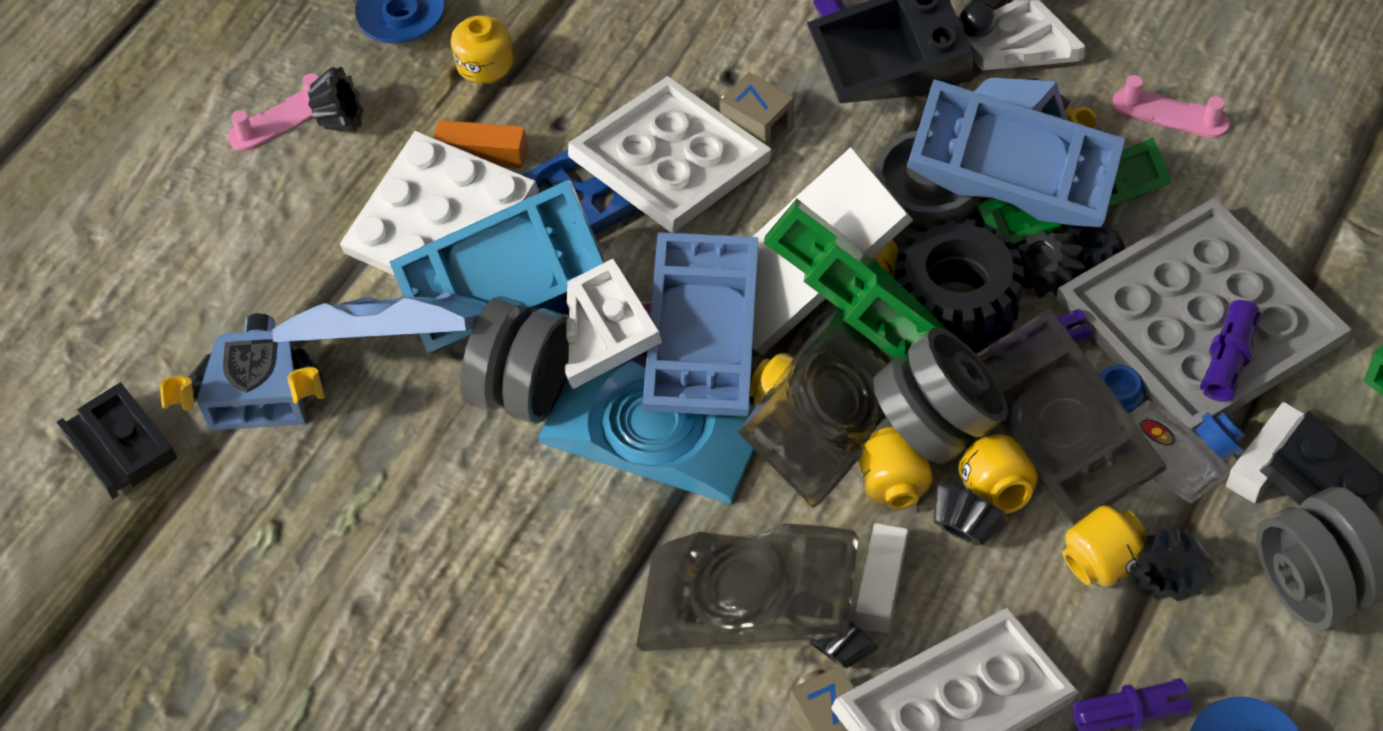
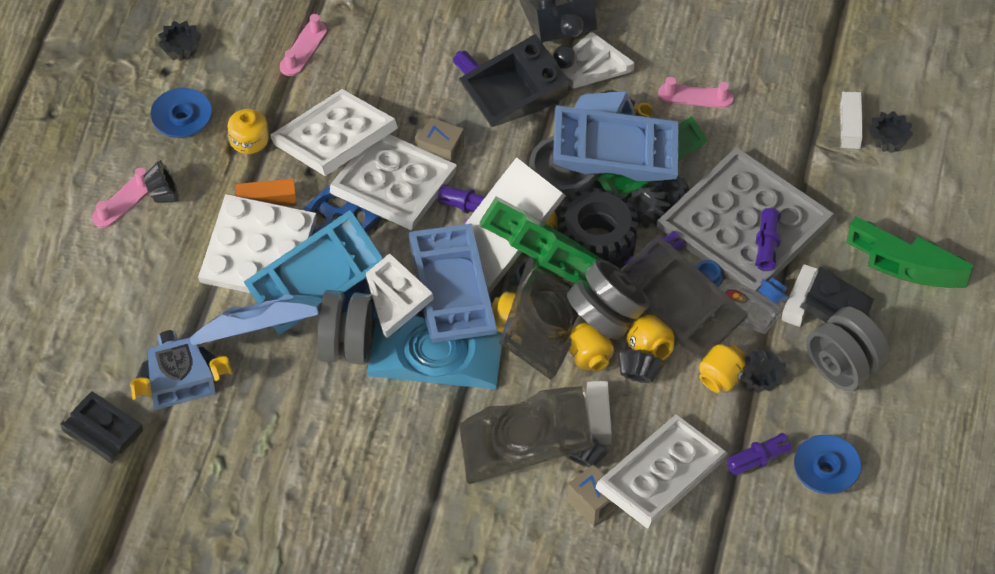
camera: 20 degrees left, 0 degrees up
none -> white plate [270,89,398,176]
none -> dark purple axle [438,184,485,214]

